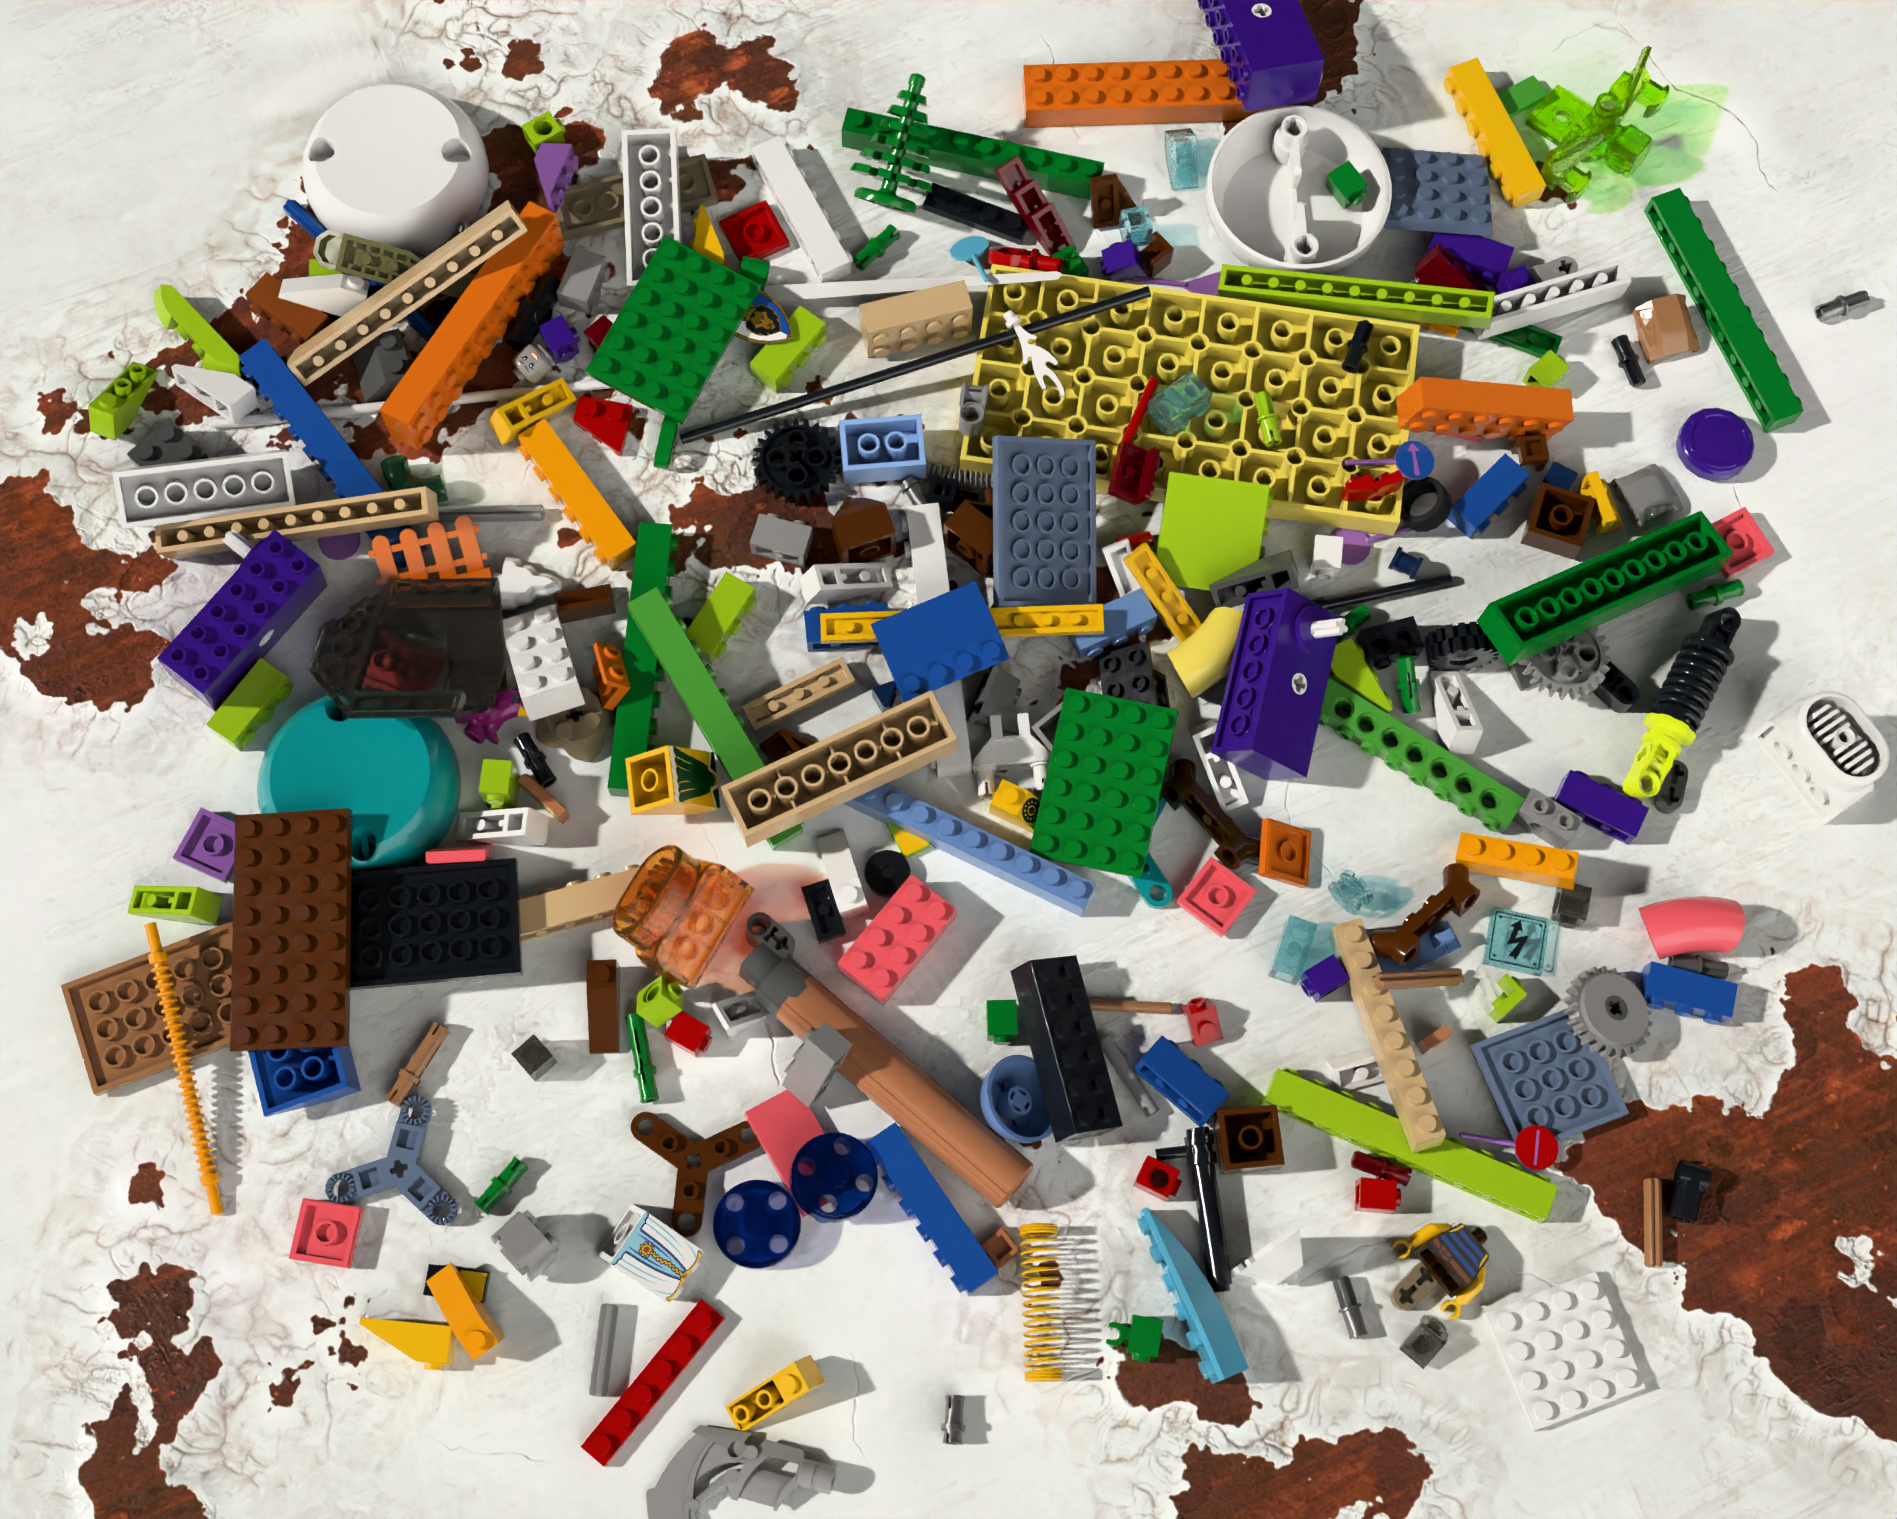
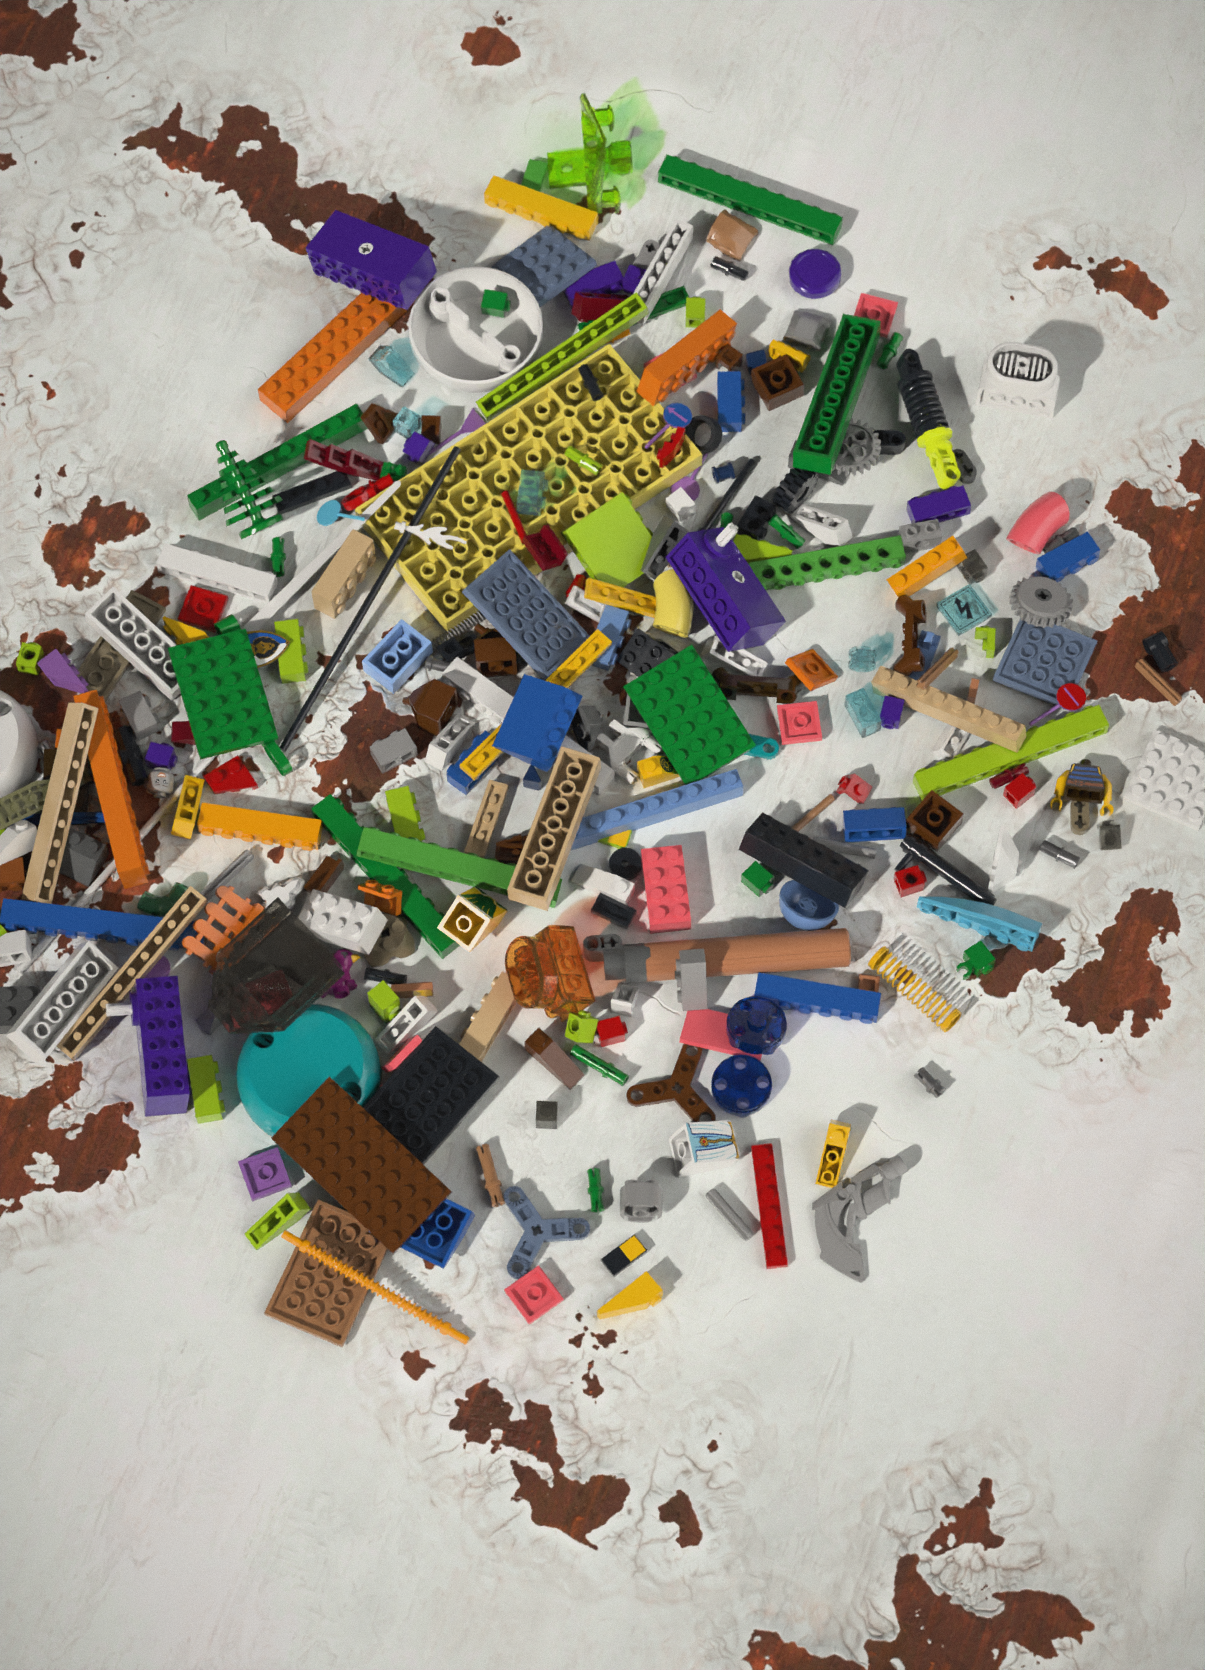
camera: 40 degrees left, 5 degrees down
light orange slope [426,1262,505,1361] -> none
black gear [752,418,841,505] -> none
light grey piece [959,381,990,437] -> none
flat silver axle [1814,290,1870,322] -> none

